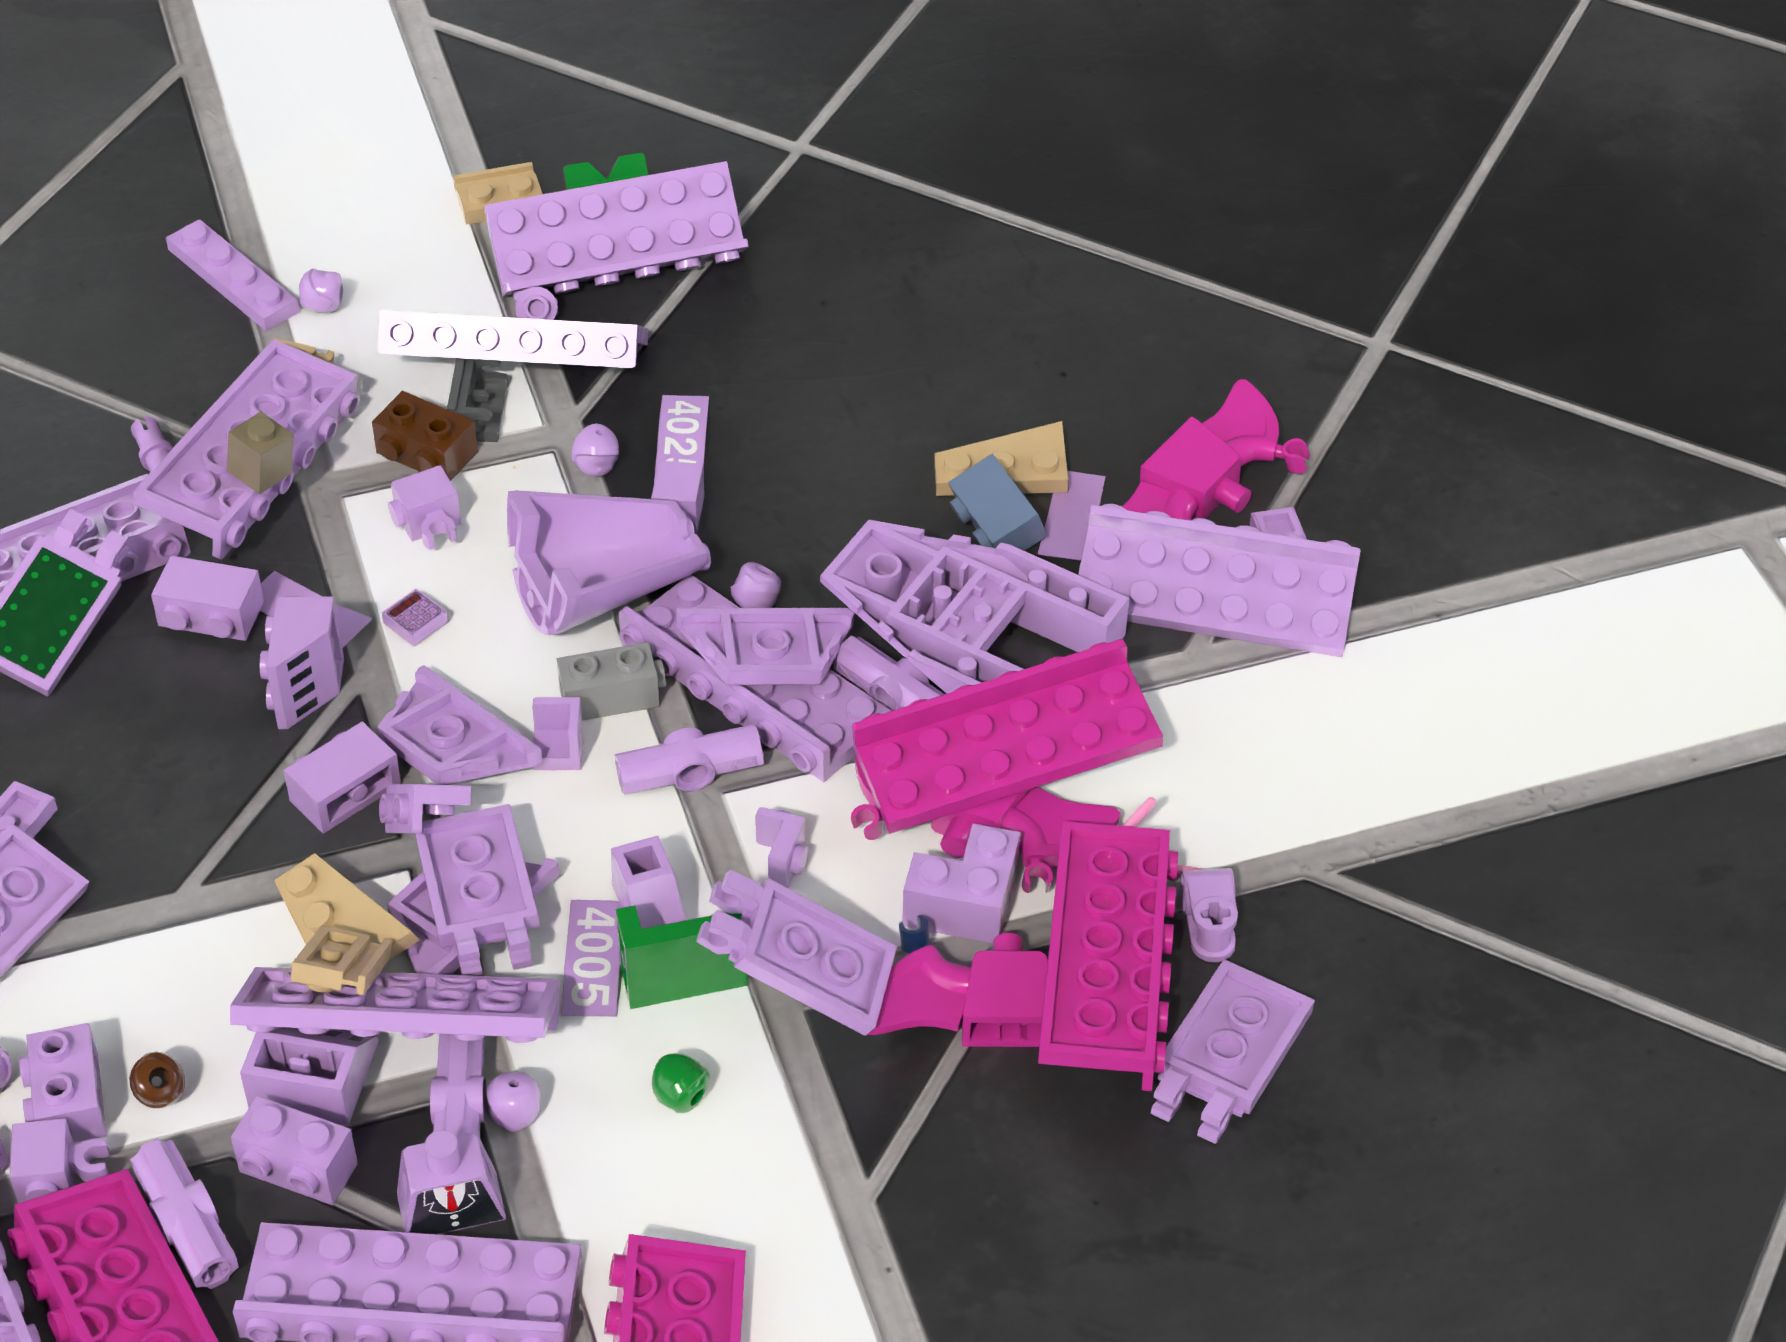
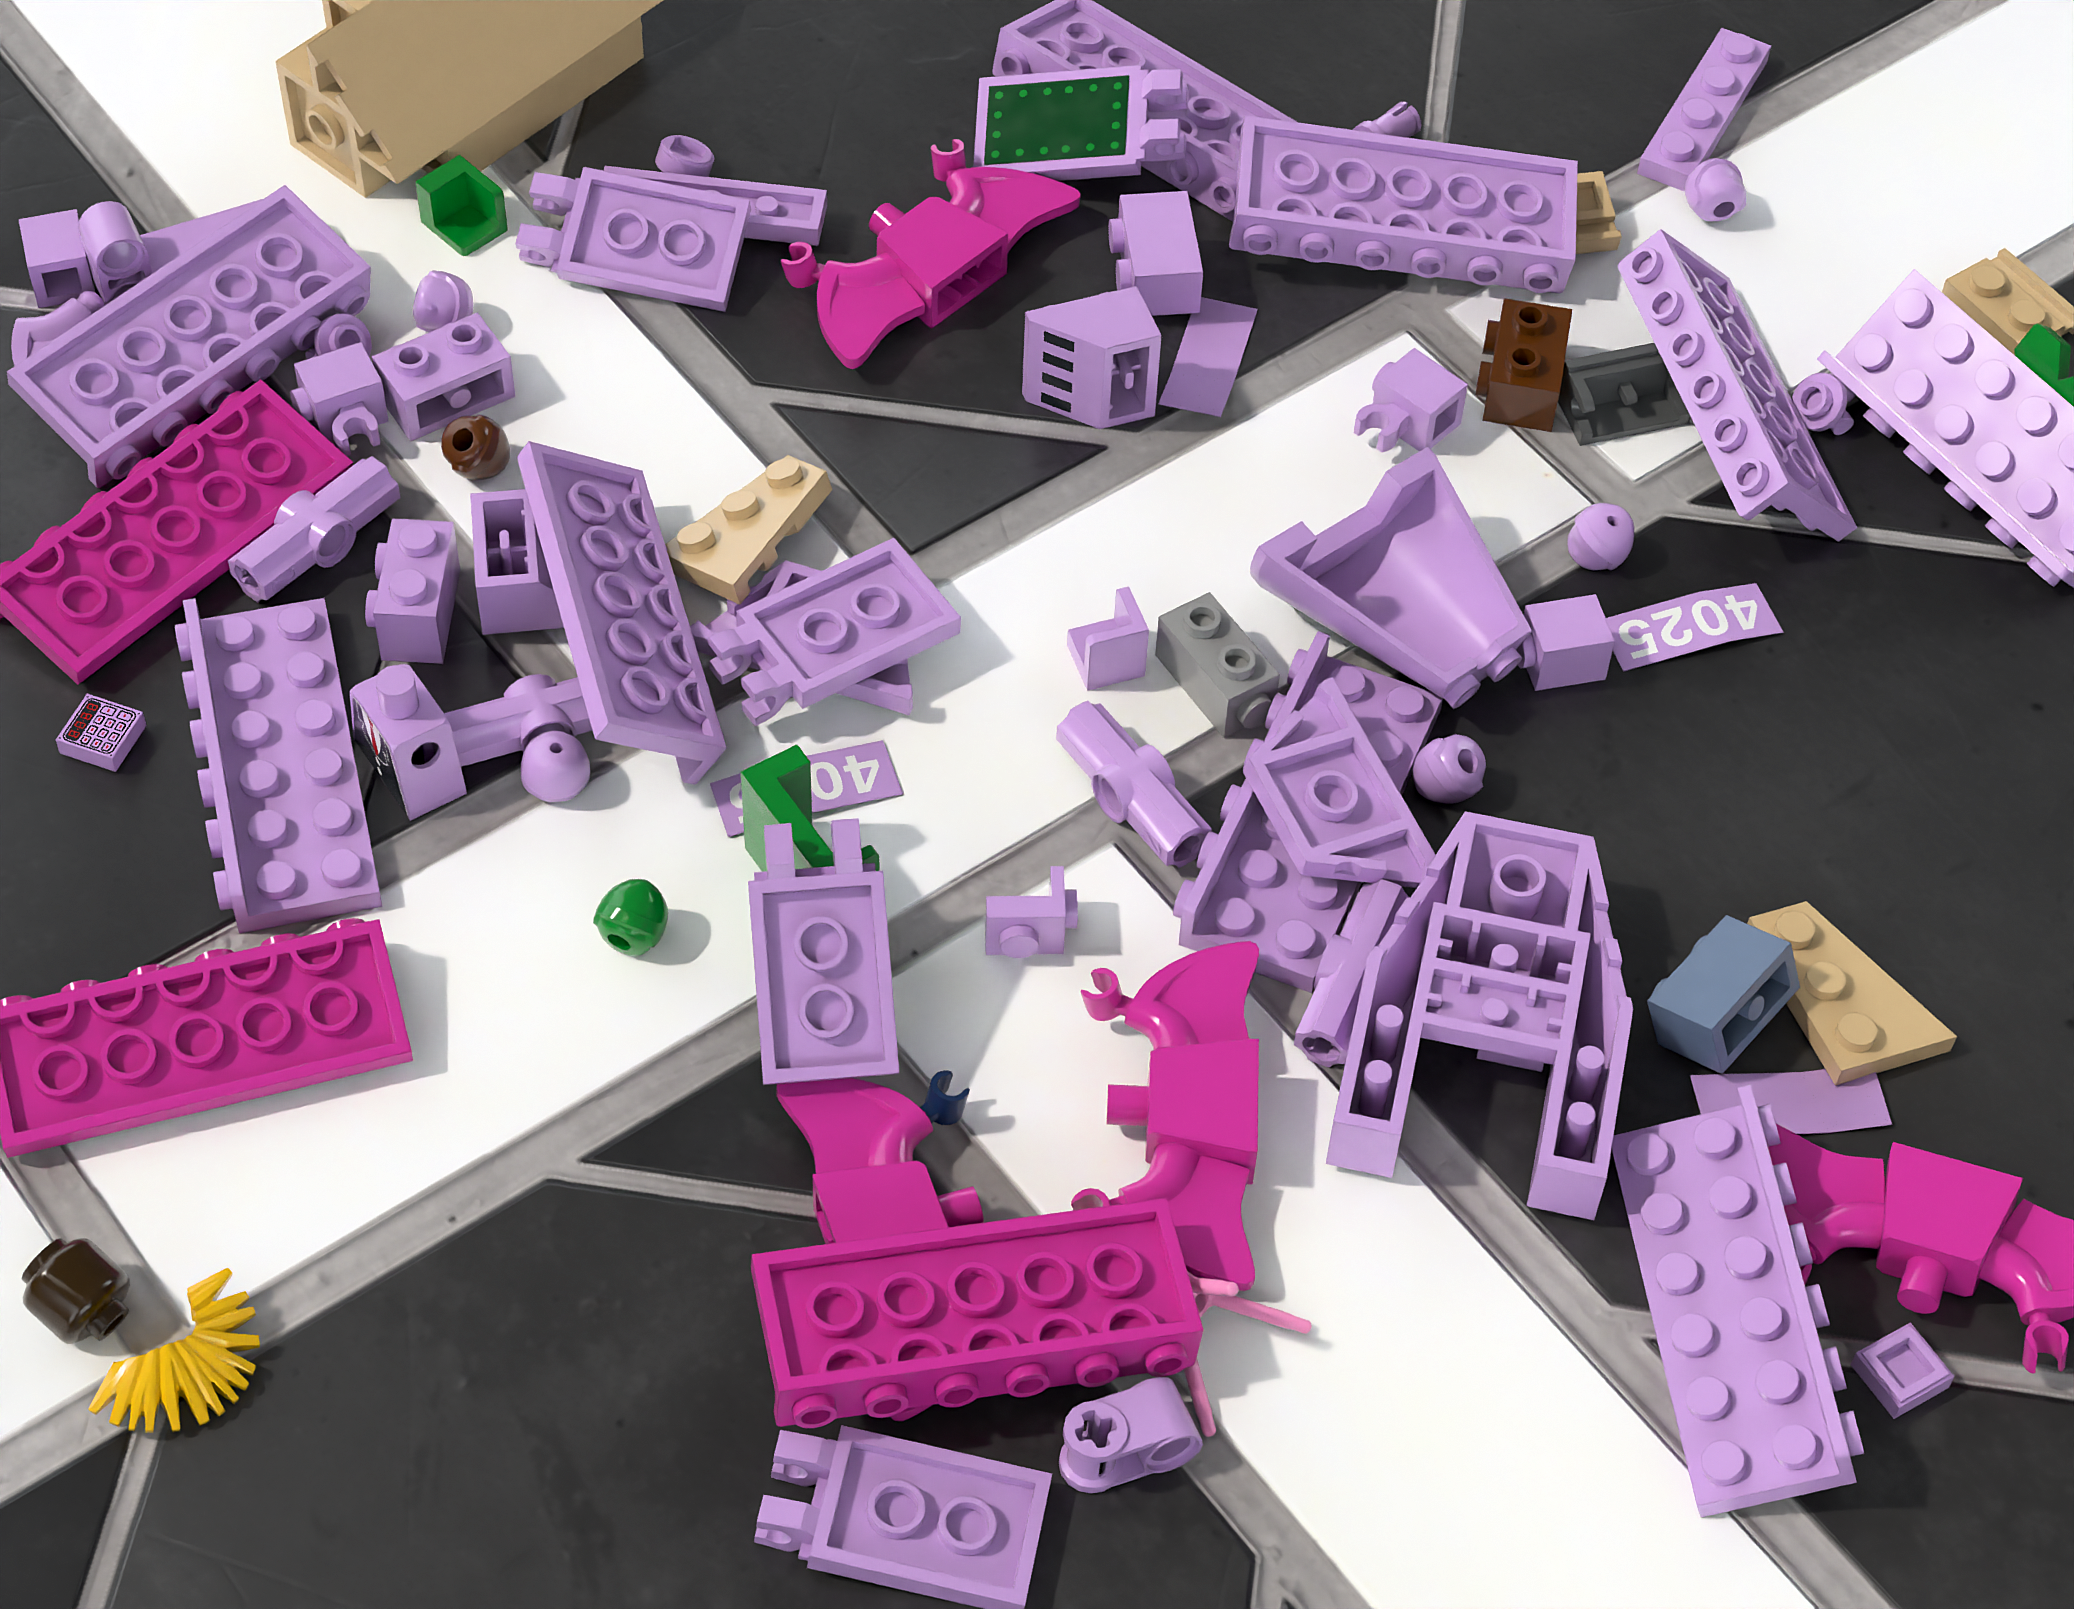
camera: 70 degrees right, 5 degrees up
dark tan brick [227,411,294,494] -> none
lavender brick [283,721,401,834] -> none
tan plate [290,925,393,996] -> none
lavender wing [378,665,542,785] -> none
lavender bracket [379,784,471,834] -> none
lavender tile [382,589,448,647] -> none
lavender slope [611,835,686,929] -> none
dark pink bracket [852,639,1163,834] -> none
lavender brick [902,823,1021,943] -> none
none -> dark pink torso [781,139,1080,369]

